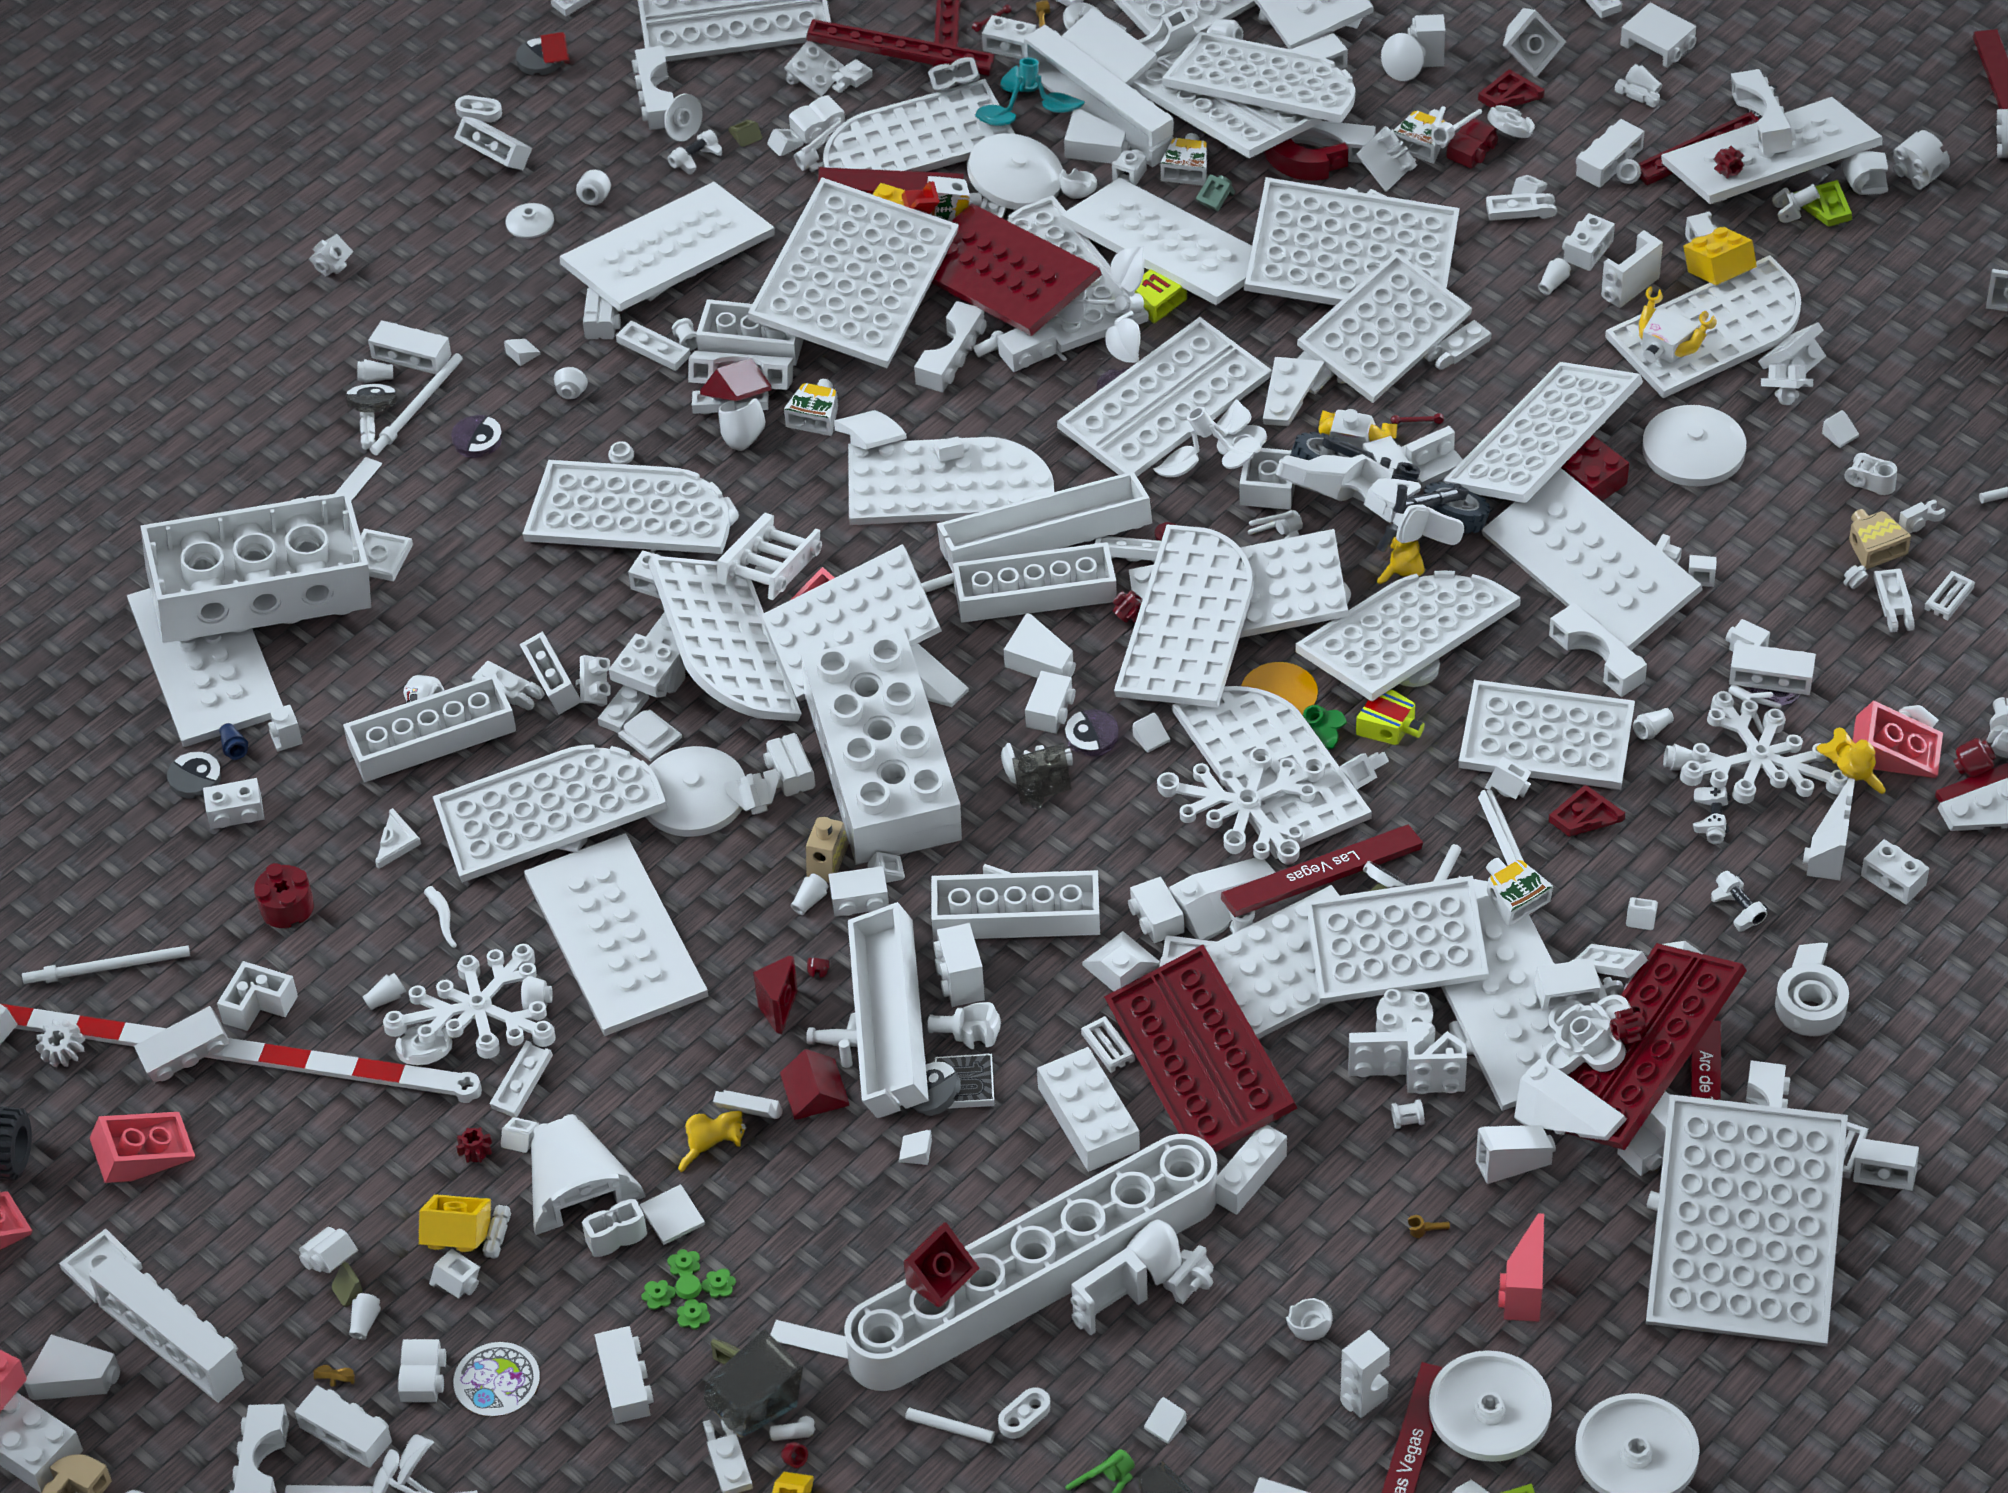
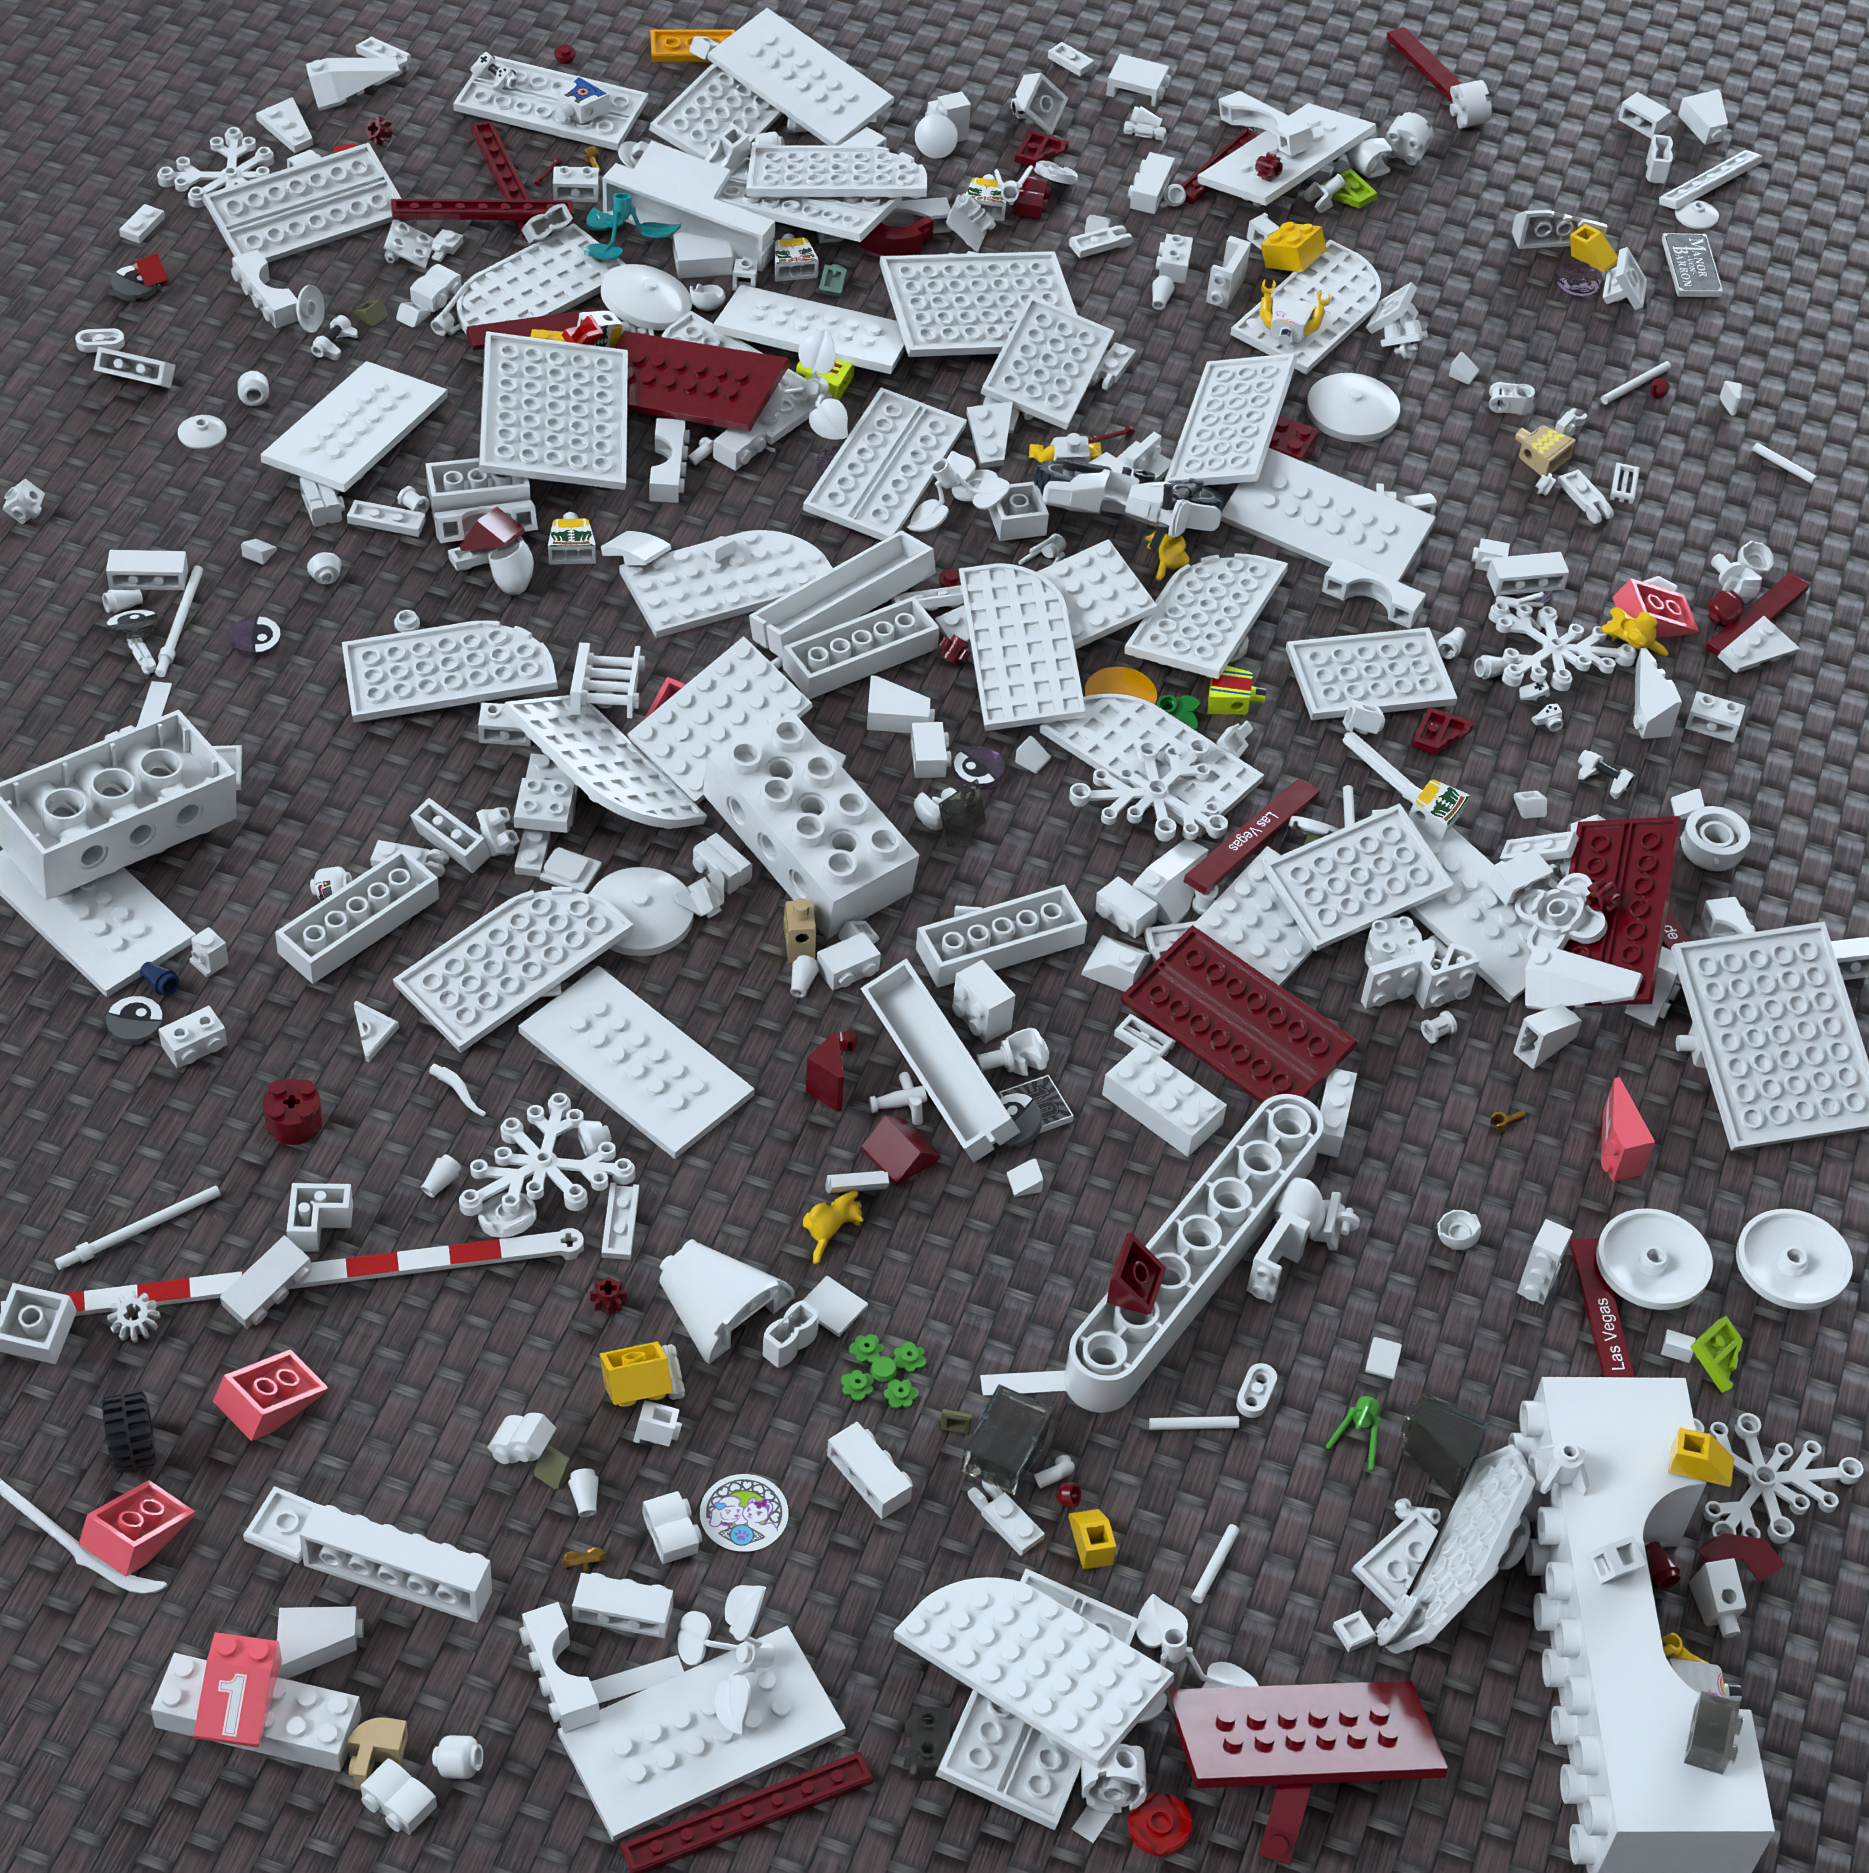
camera: 30 degrees left, 0 degrees up
white slope [501,1117,539,1153] -> none

